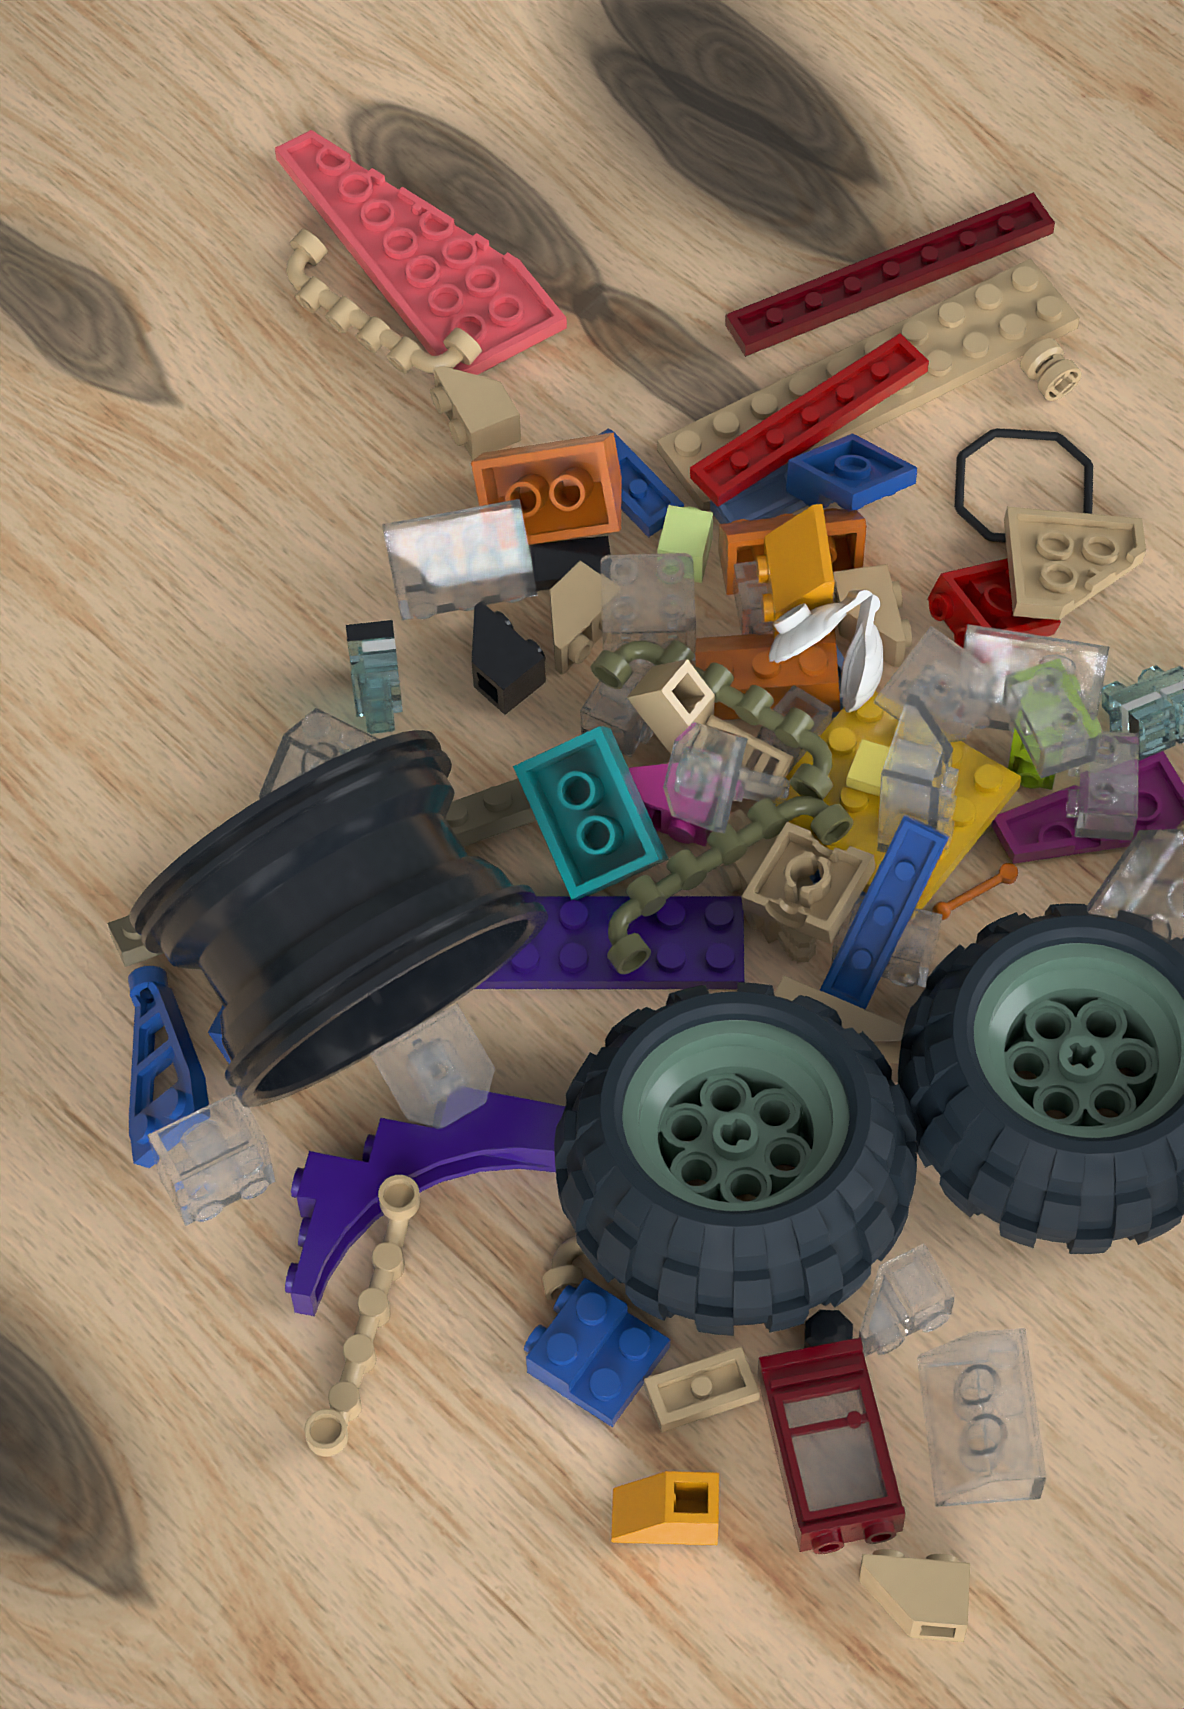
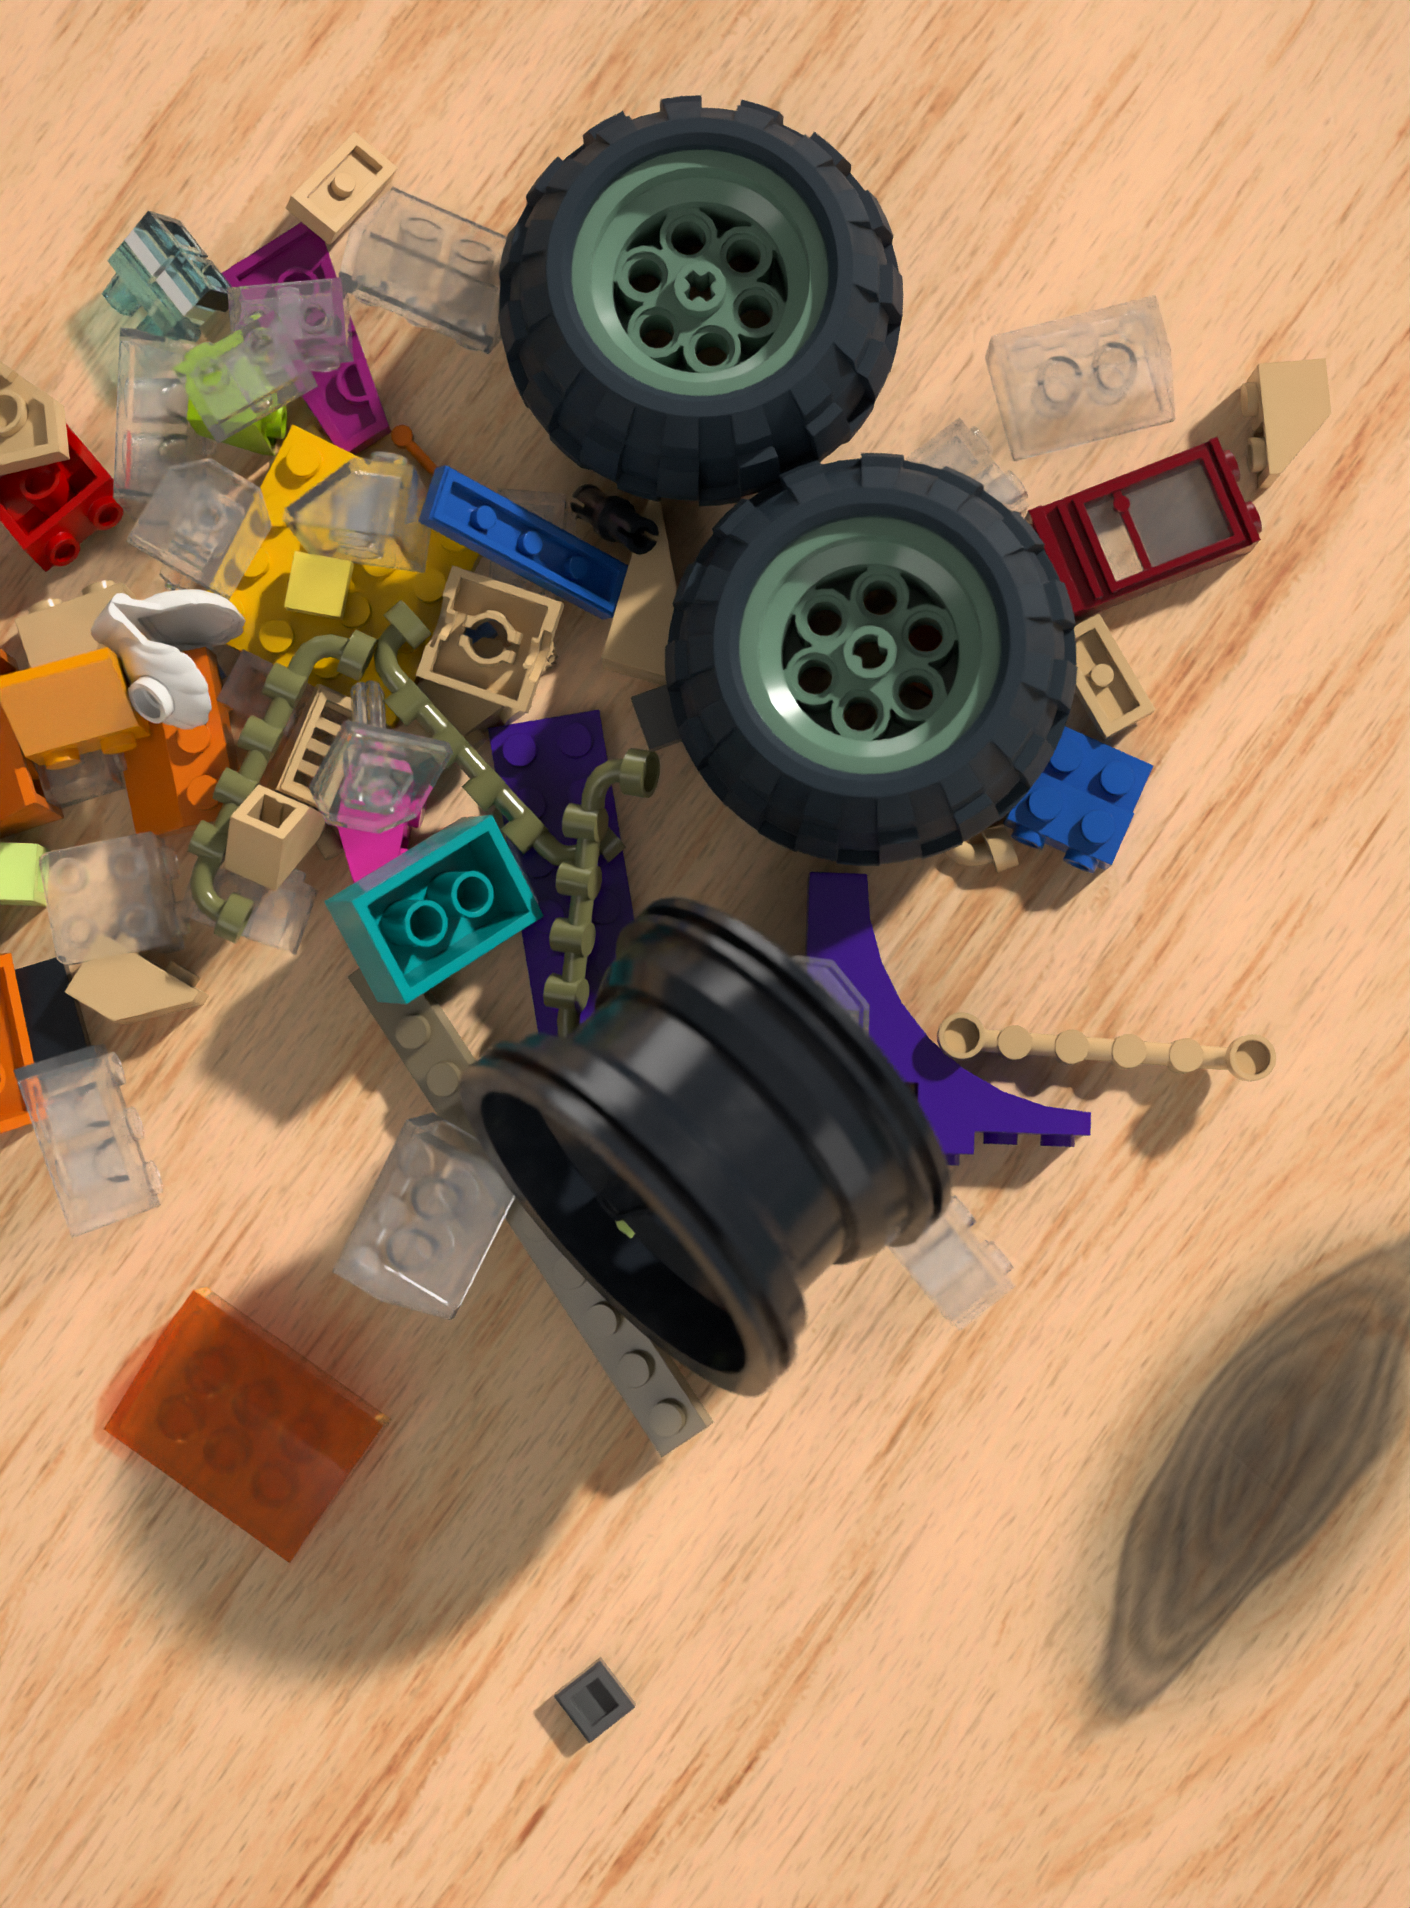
camera: 100 degrees left, 25 degrees up
blue plate [128,966,211,1168] -> none
clear light blue hips [346,620,403,734] -> none
black slope [471,601,546,715] -> none
light orange slope [611,1471,719,1545] -> none
none -> clear orange slope [104,1287,391,1563]
none -> olive bar [543,748,660,1038]
none -> black pin [570,484,659,555]

